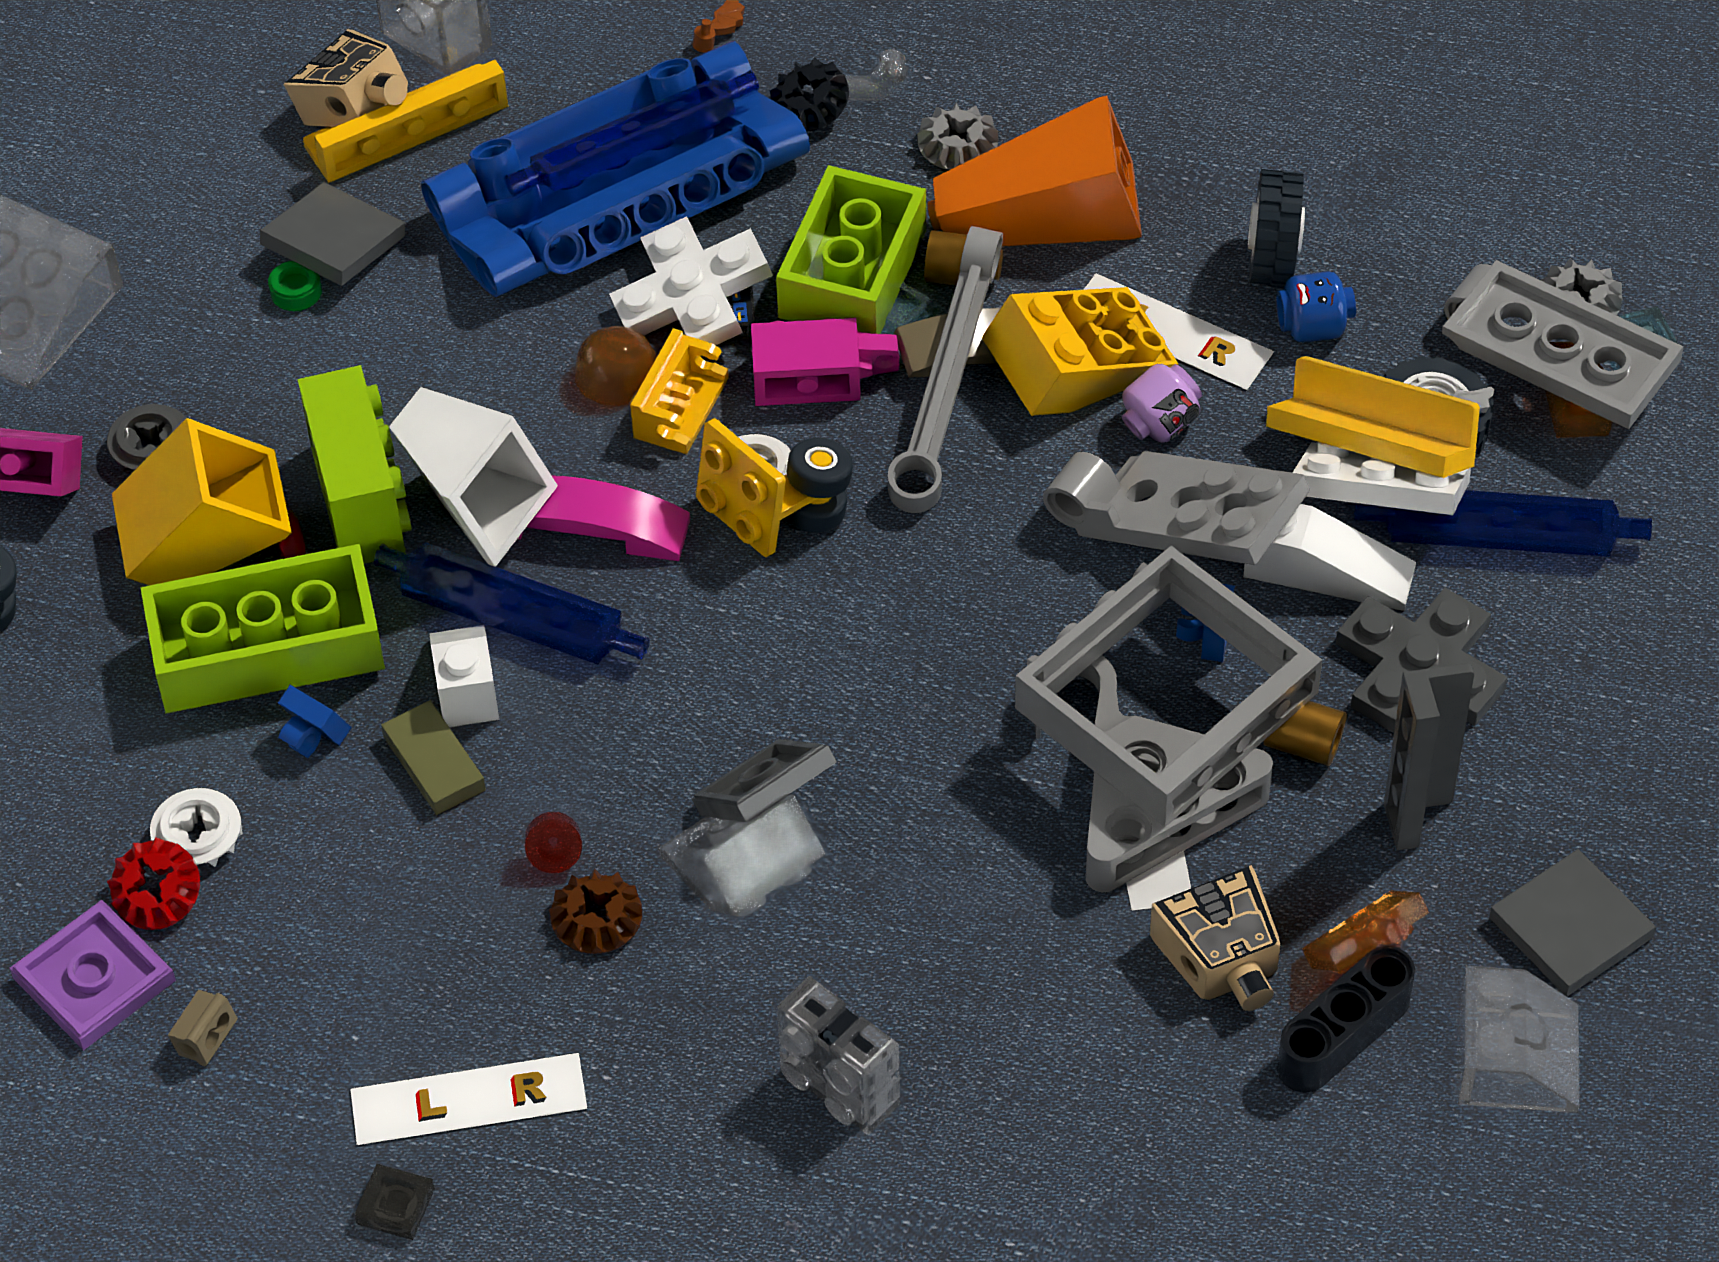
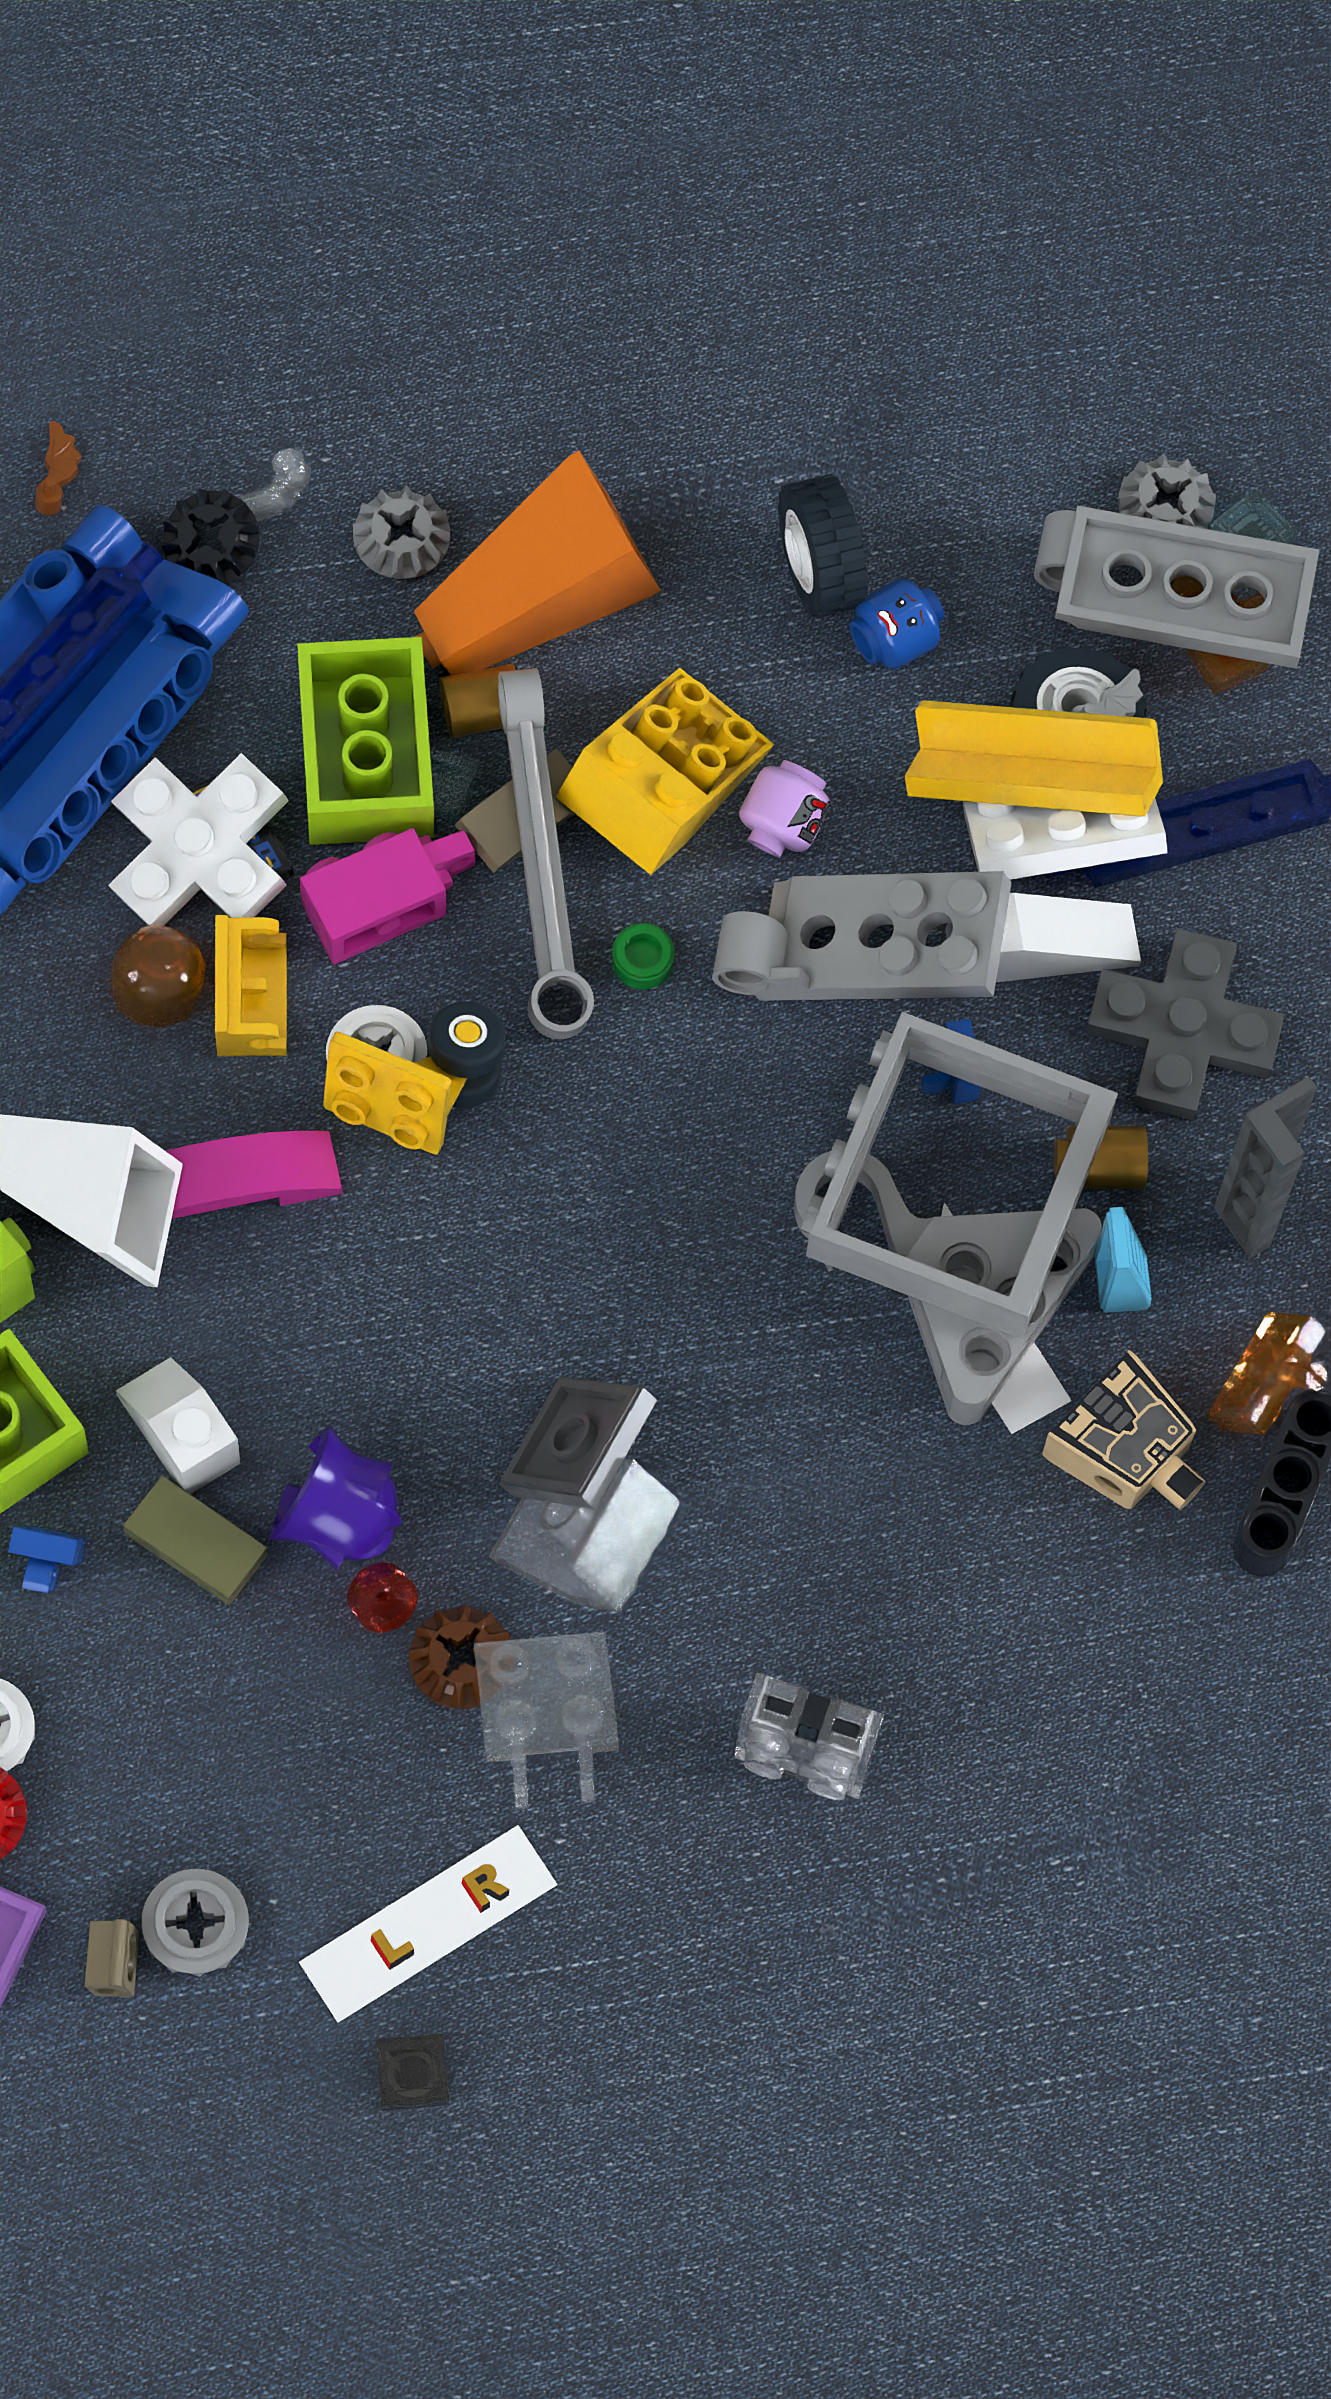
camera: 30 degrees left, 15 degrees up
clear blue plate [374,542,650,665] -> none
white sticker [1084,273,1274,390] -> none
none -> light grey gear [142,1869,249,1977]
none -> dark purple helmet [269,1425,402,1571]
none -> clear plate [474,1632,619,1810]
none -> green tile [612,923,675,990]
none -> medium azure slope [1094,1207,1152,1313]

